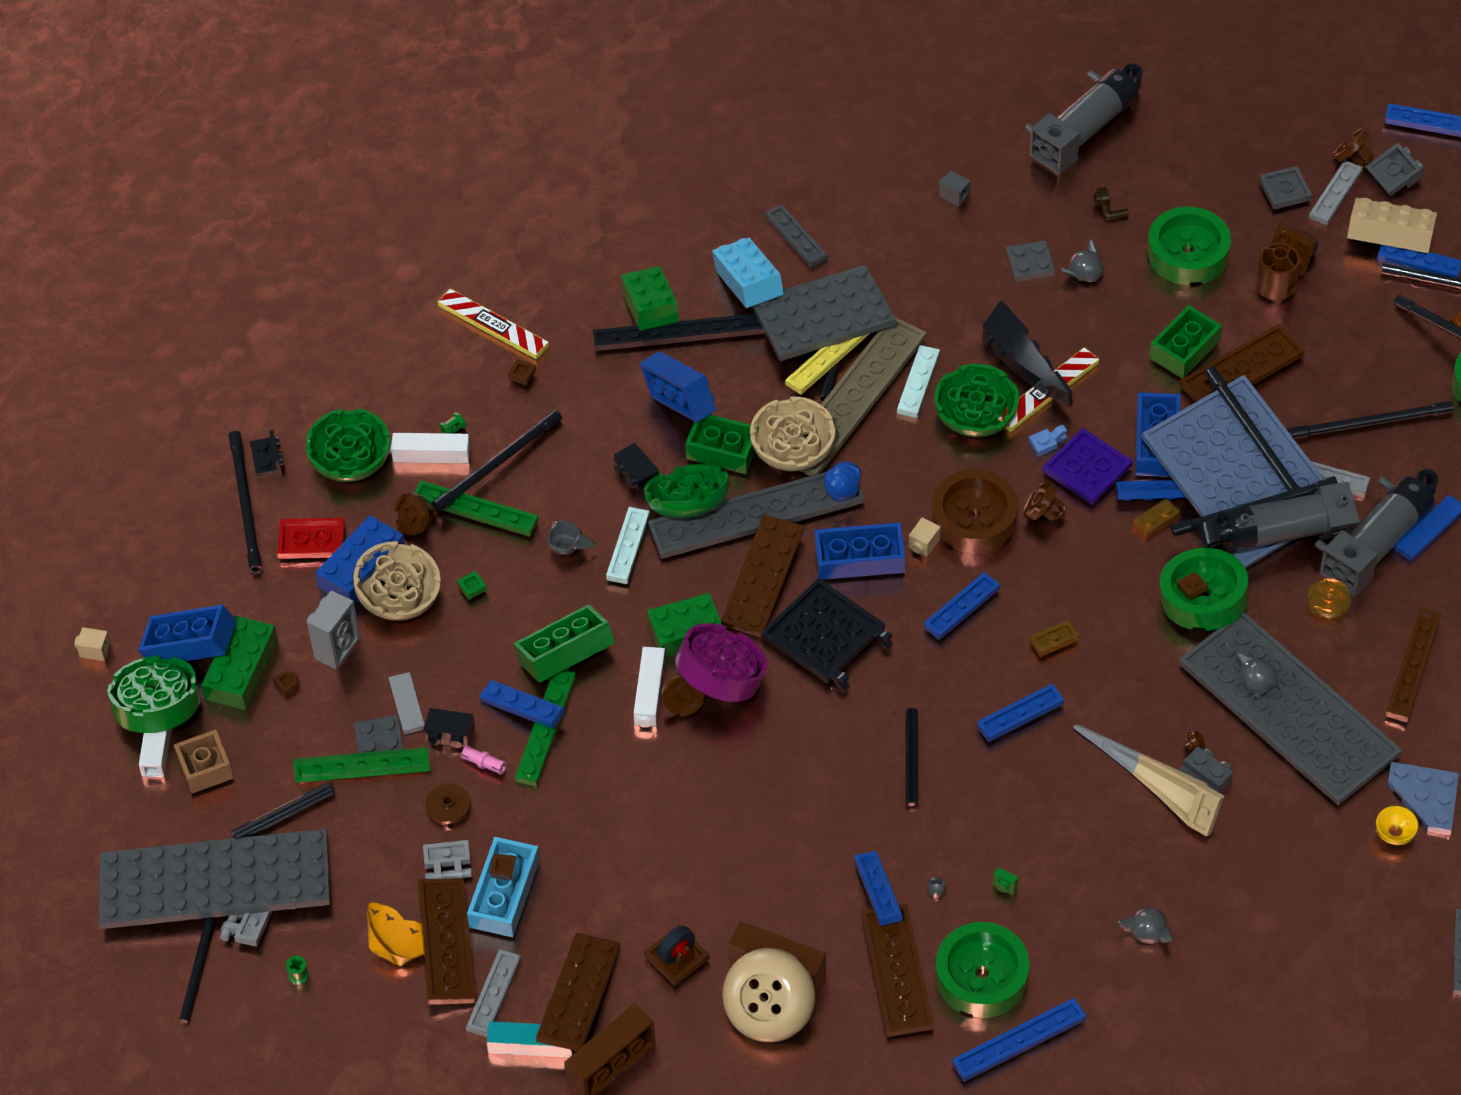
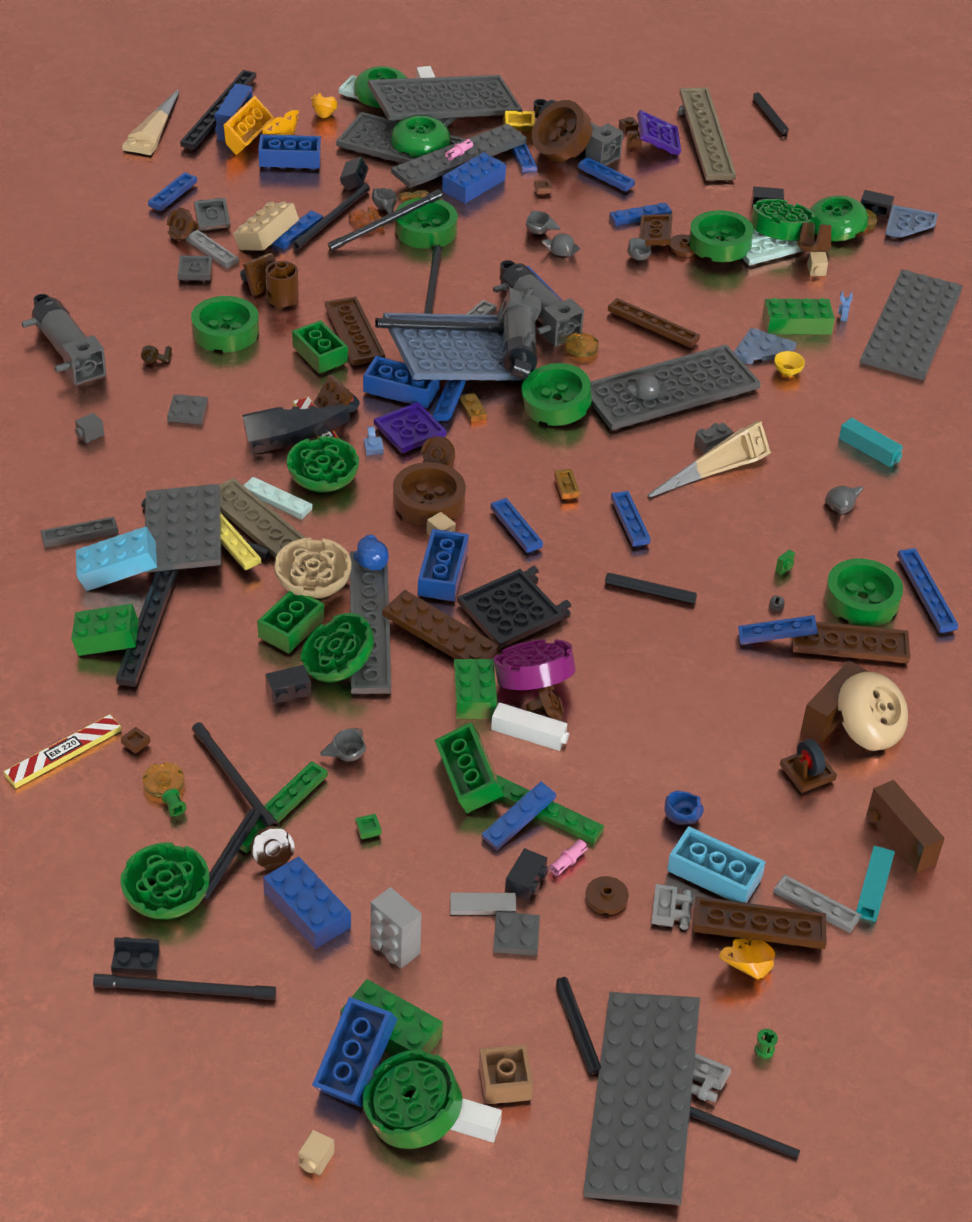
camera: 80 degrees left, 10 degrees down
reddish brown tile [273,671,299,697] -> none
red plate [277,518,345,559] -> none
green plate [294,747,430,783] -> none
tan brick [353,541,441,621] -> none
white brick [389,433,470,463] -> none
reddish brown plate [489,853,517,880] -> none
reddish brown plate [536,933,620,1051] -> none
light aqua plate [606,507,650,584] -> none
blue brick [639,351,716,423] -> none
dark grey piece [1061,239,1104,282] -> none
black piece [1170,476,1338,537] -> none
reddish brown plate [1177,572,1208,600] -> none
reddish brown plate [1185,731,1205,751] -> none
none -> clear yellow plate [142,762,185,798]
none -> black axle [197,808,260,900]
none -> reddish brown plate [314,375,360,412]
none -> blue hair [664,790,704,825]
none -> teal brick [839,417,903,467]

